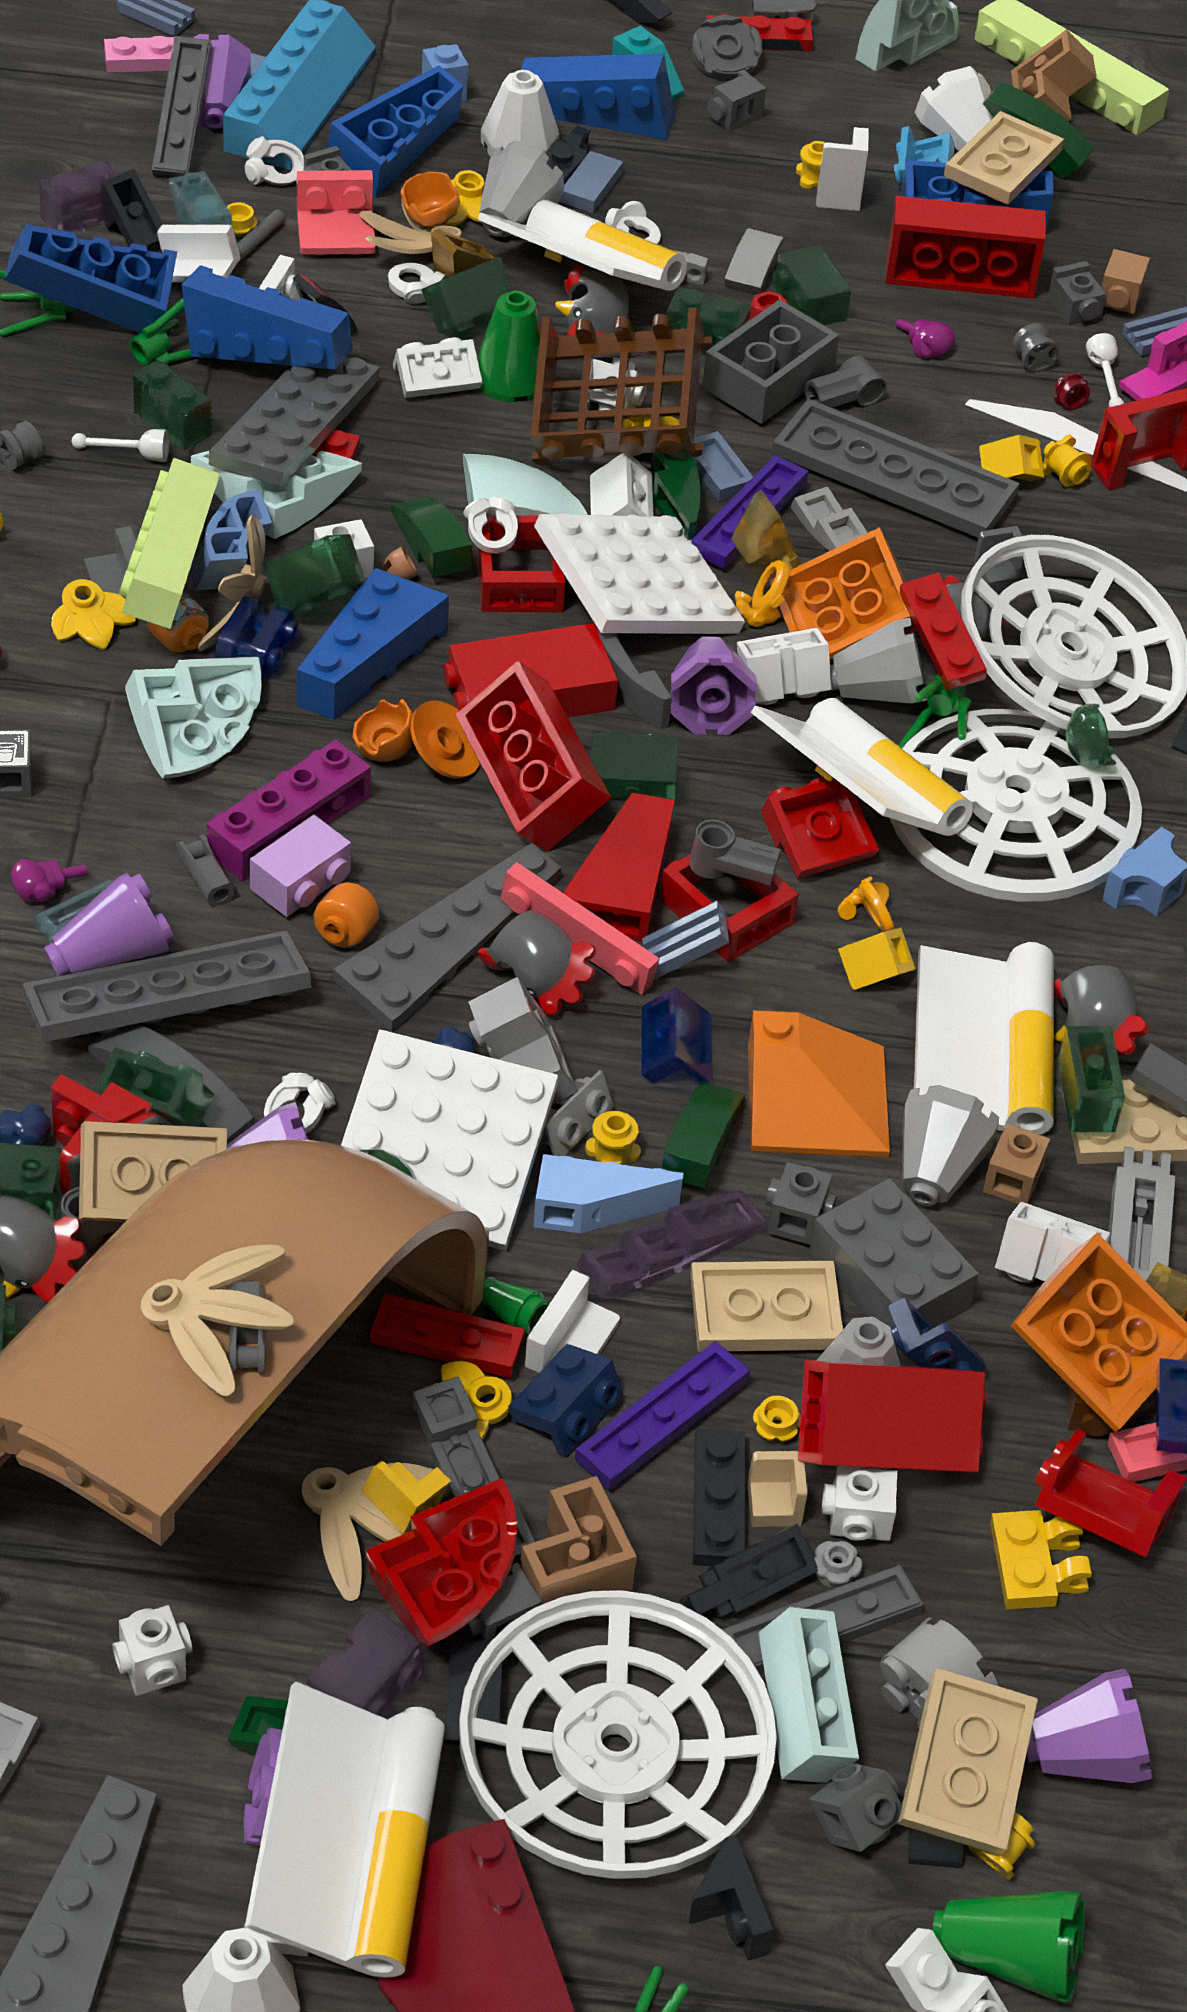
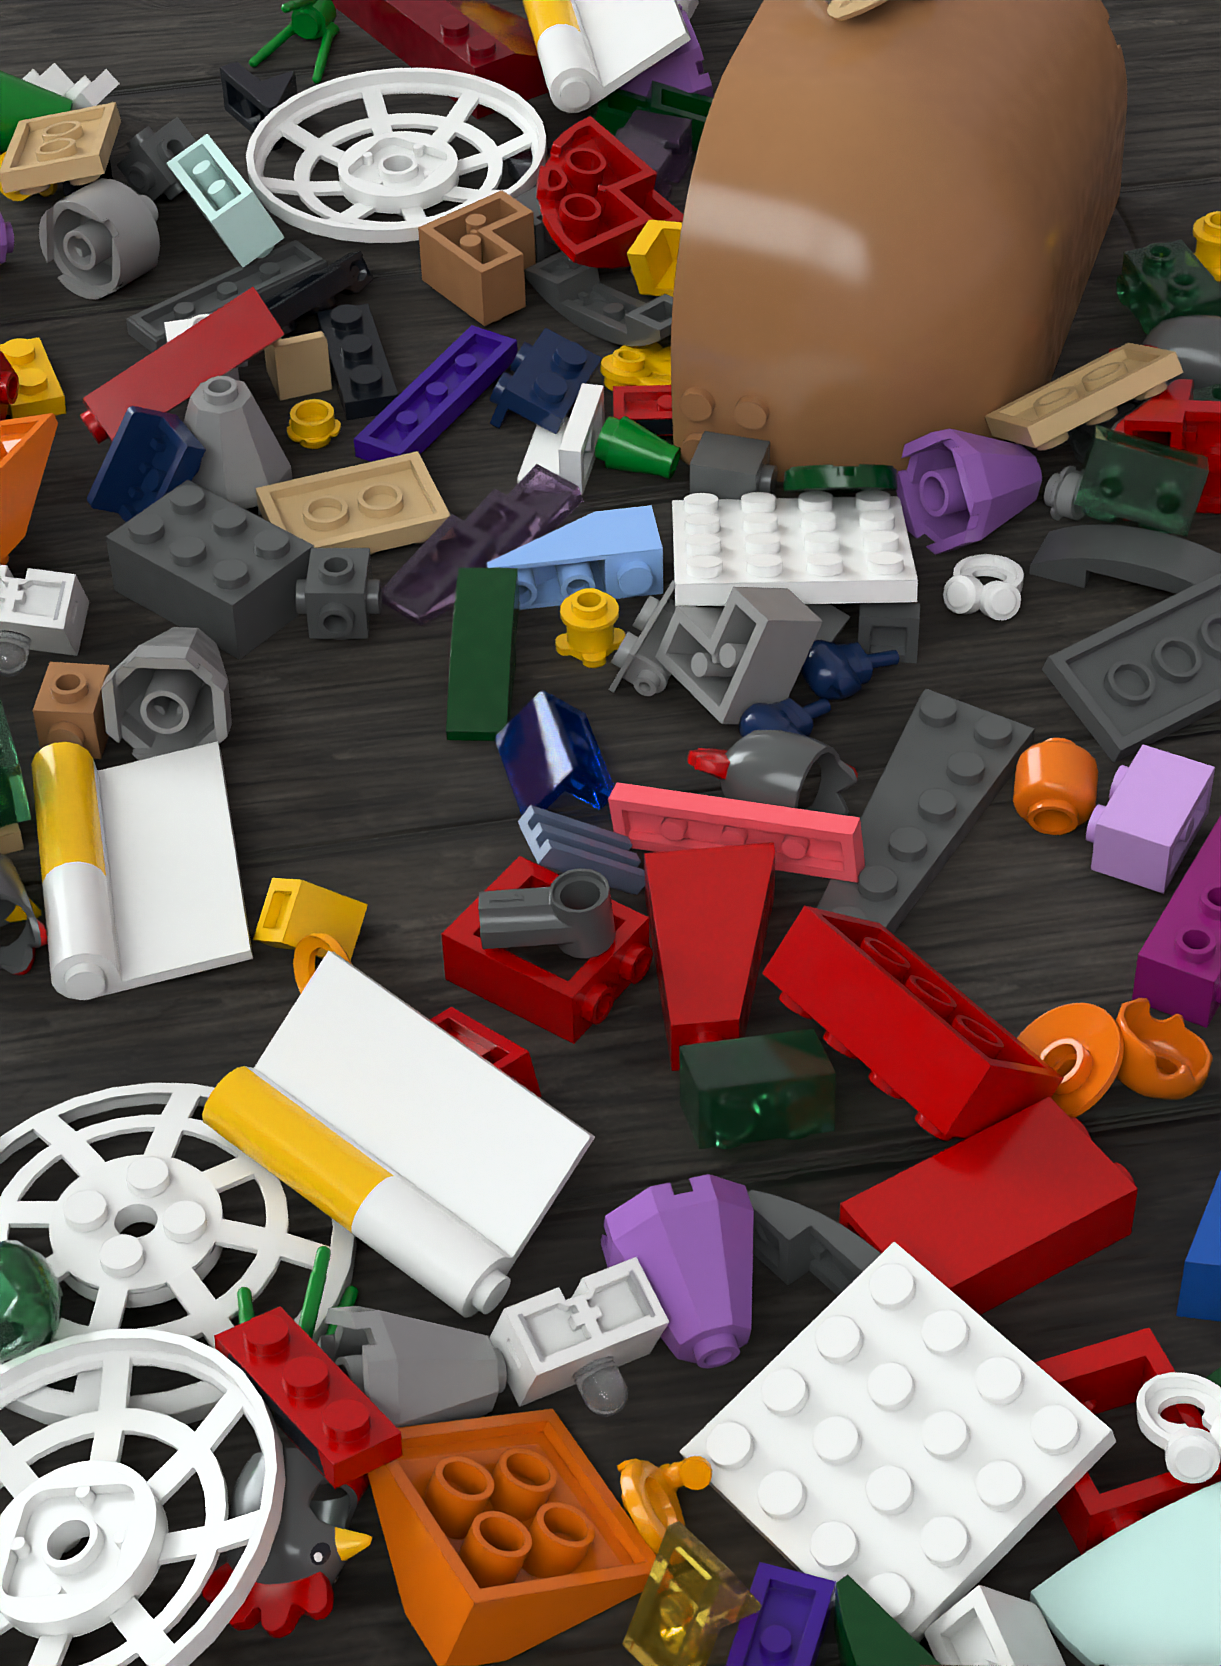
camera: 170 degrees right, 5 degrees down
orange slope [748,1010,890,1158] -> none

